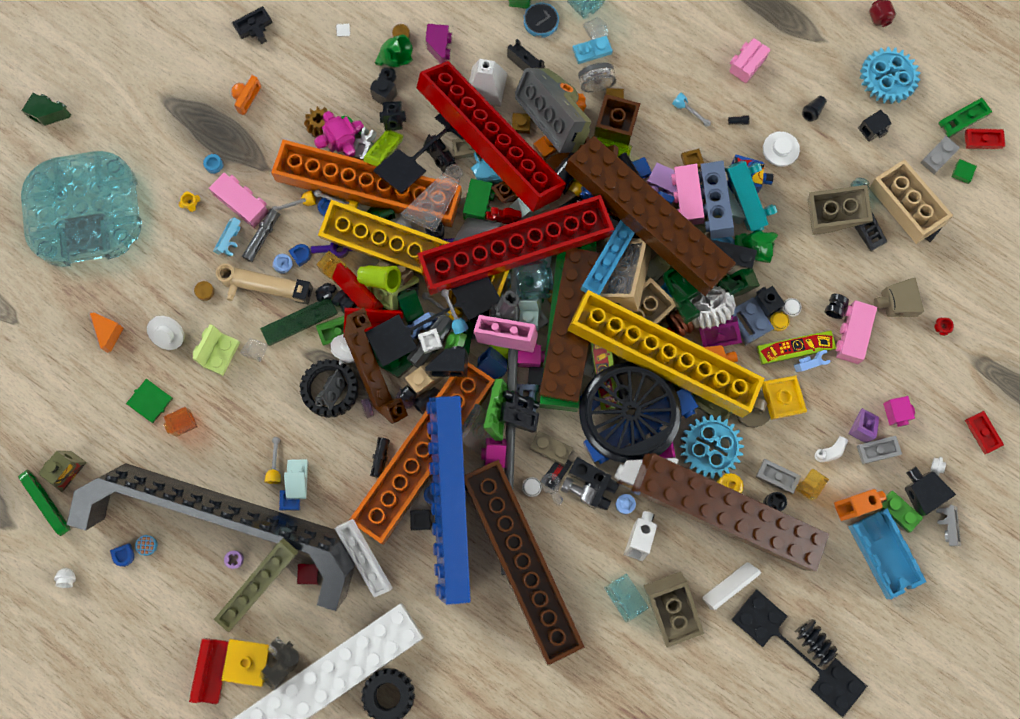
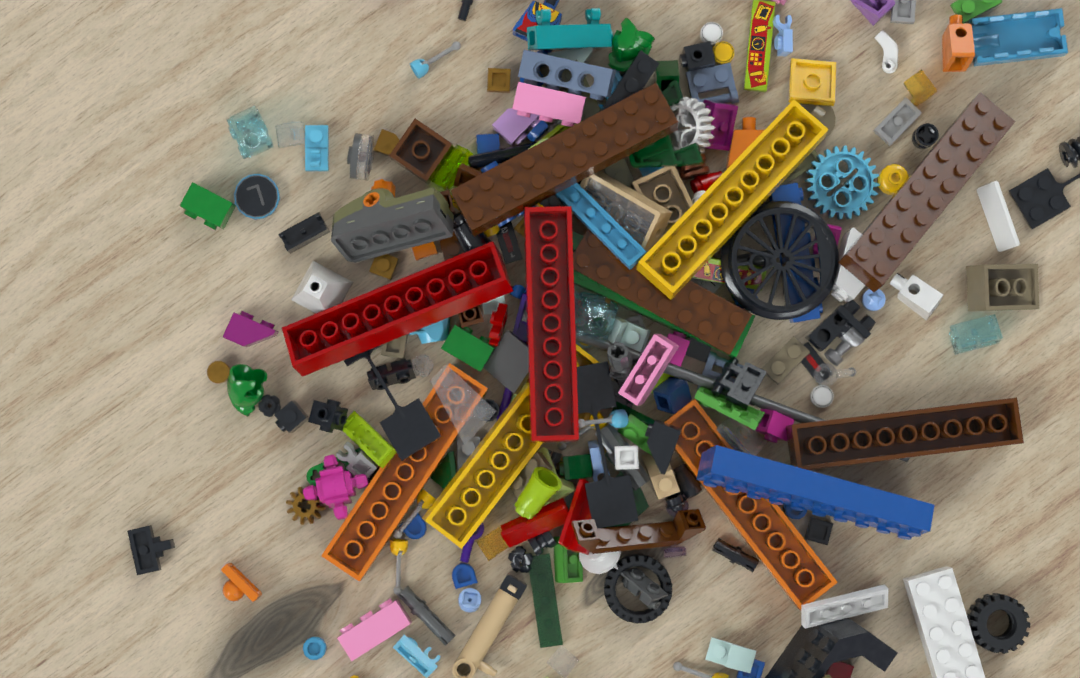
camera: 65 degrees left, 10 degrees up
white sticker [336,24,350,36] -> none

